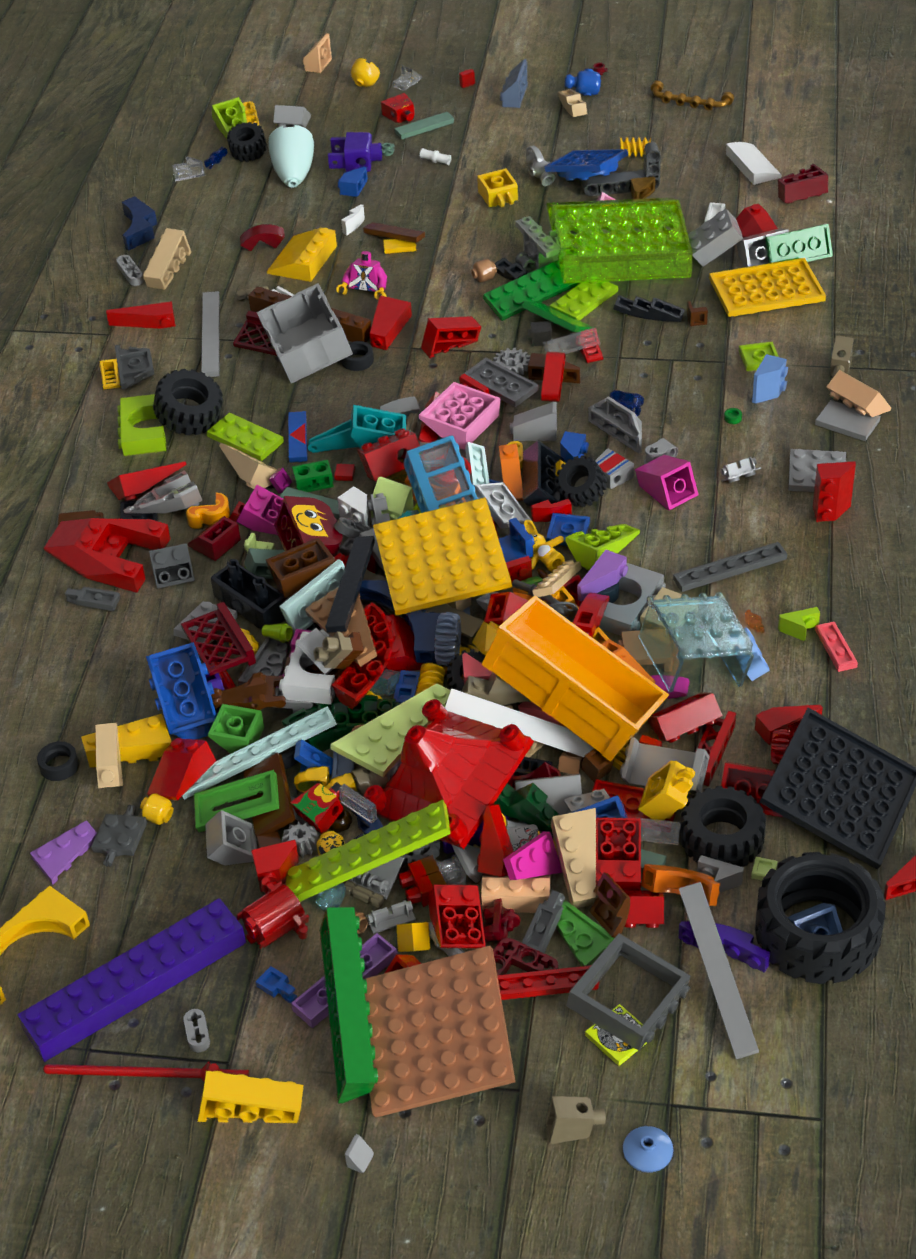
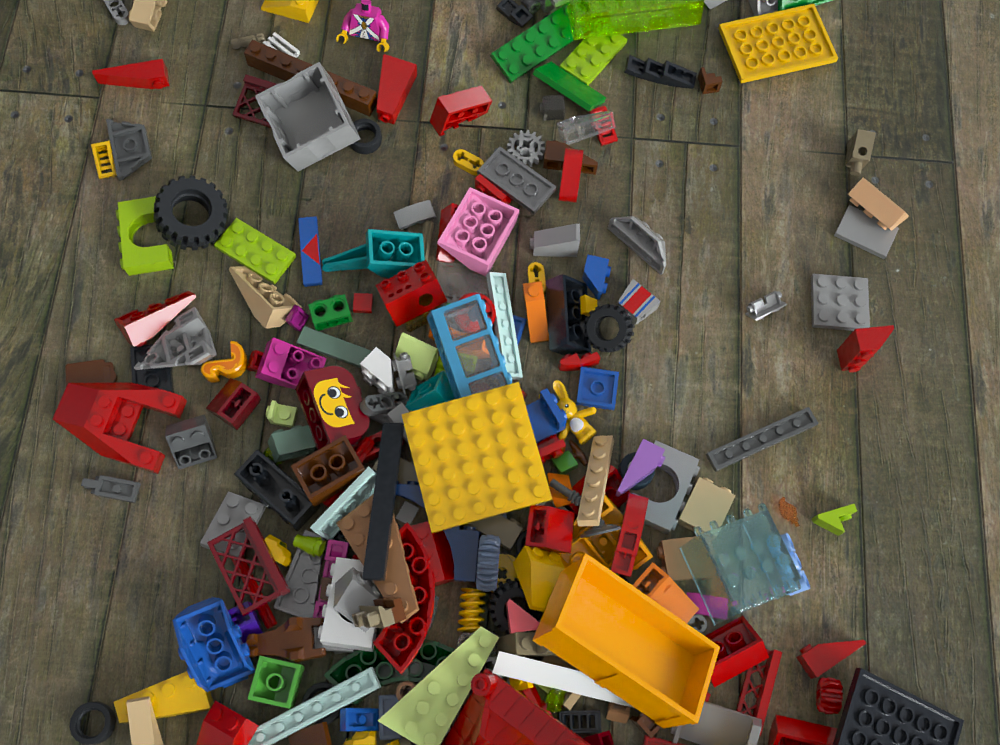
camera: 10 degrees left, 25 degrees up
light grey tile [202,291,220,377] -> none
blue slope [394,670,420,703] -> none
medium nougat head [471,259,497,283] -> none
light grey tile [474,482,532,529] -> none
lime wedge [565,524,640,571] -> none
clear blue piece [610,390,644,416] -> none
dark pink slope [635,455,699,510] -> none
light grey piece [644,438,678,464] -> none
green tile [724,408,742,424] -> none
lime tile [738,342,779,371] -> none
medium blue slope [752,354,788,404] -> none
coral tile [815,621,858,672] -> none
none -> yellow beam [453,149,484,176]

